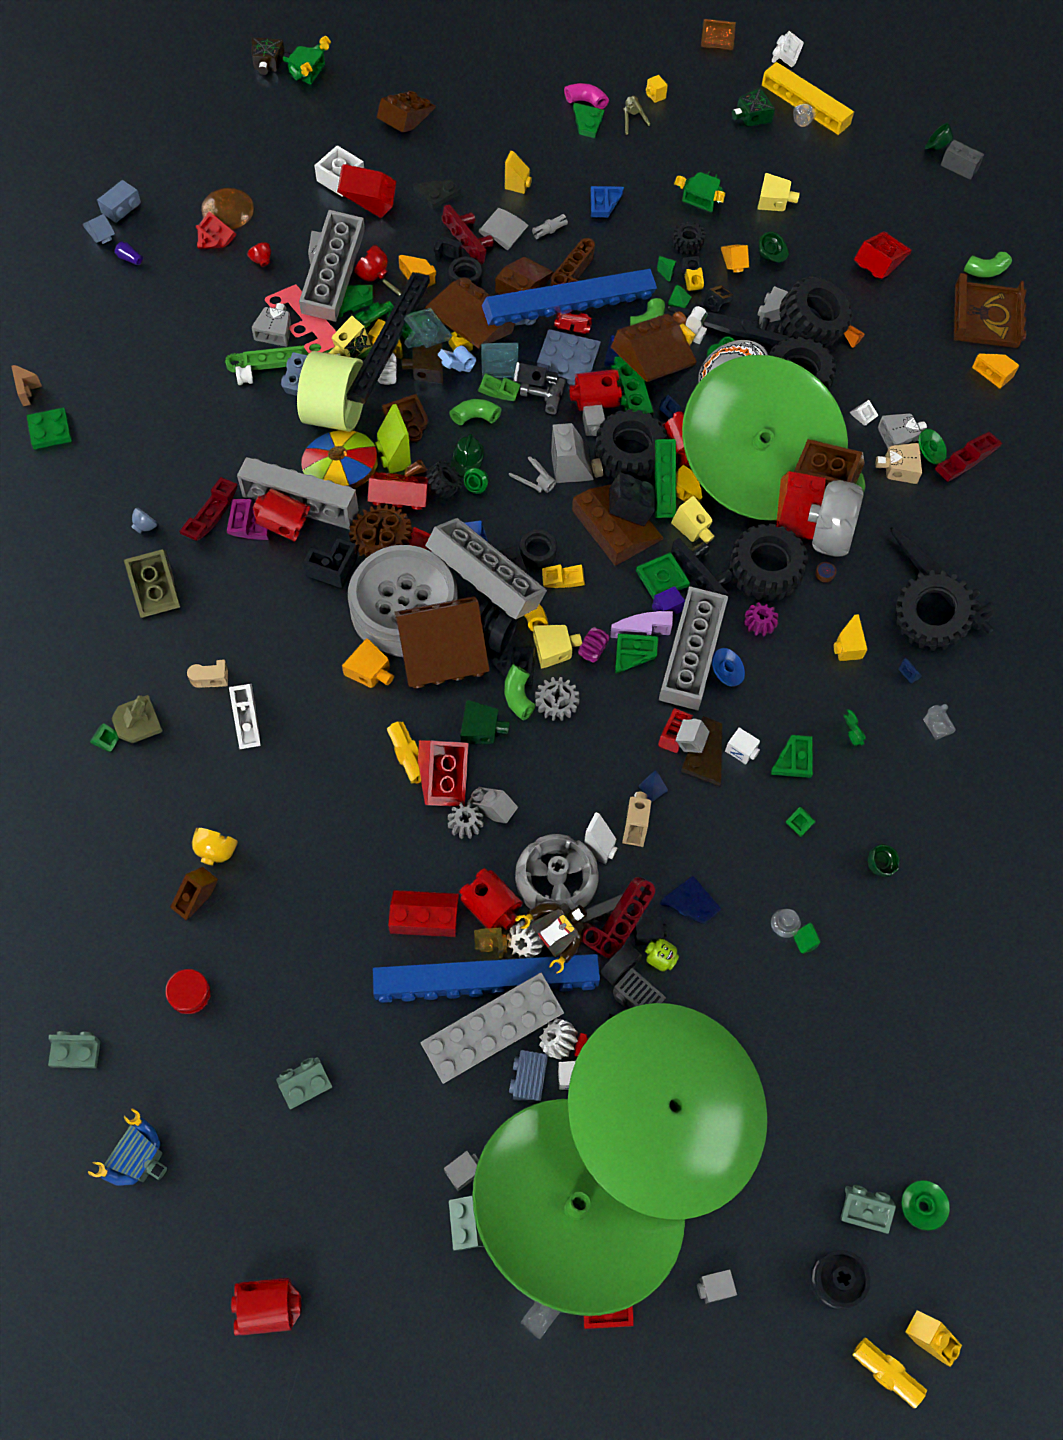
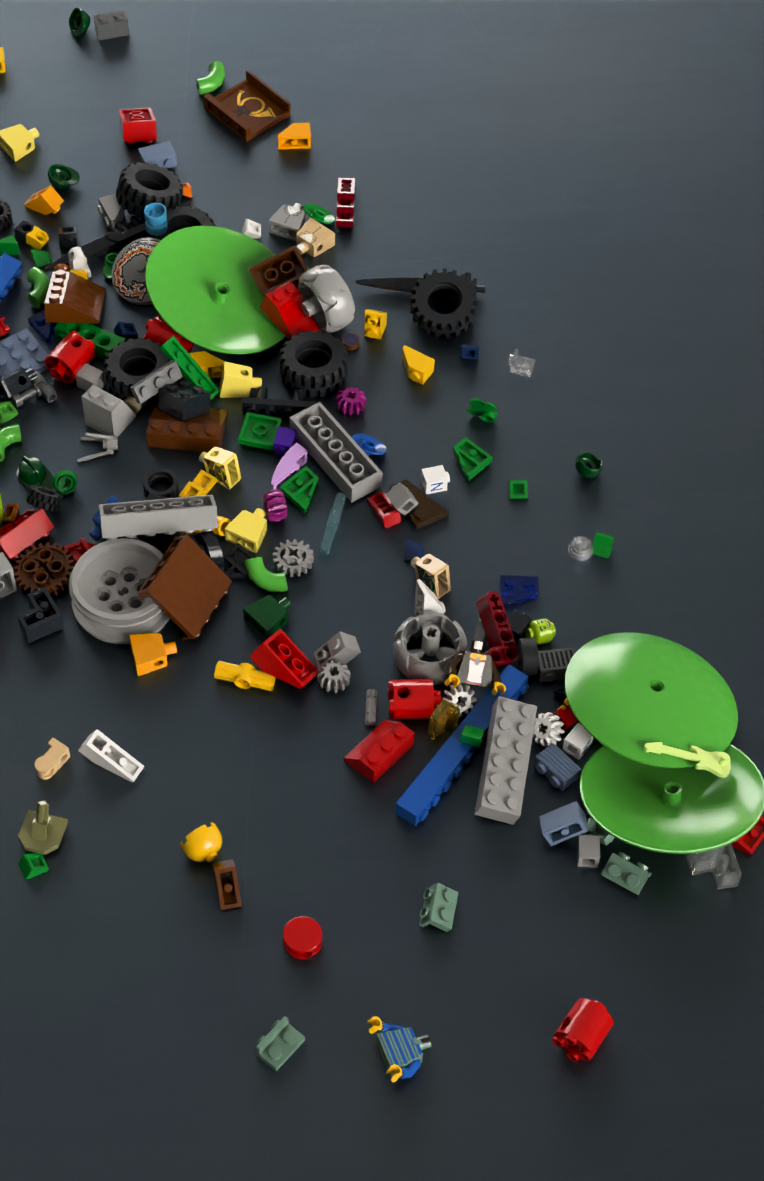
camera: 50 degrees left, 10 degrees down
none -> plate [130,360,183,404]
none -> sand blue brick [138,141,177,168]
none -> dark azure wheel [144,203,168,236]
none -> light yellow torso [199,447,242,490]
none -> clear light blue axle [319,492,346,555]
none -> yellow slope [364,309,387,340]
none -> light grey axle [365,689,377,726]
none -> green slope [460,725,485,748]
none -> sand blue brick [540,801,588,846]
none -> yellowish green piece [643,742,731,778]

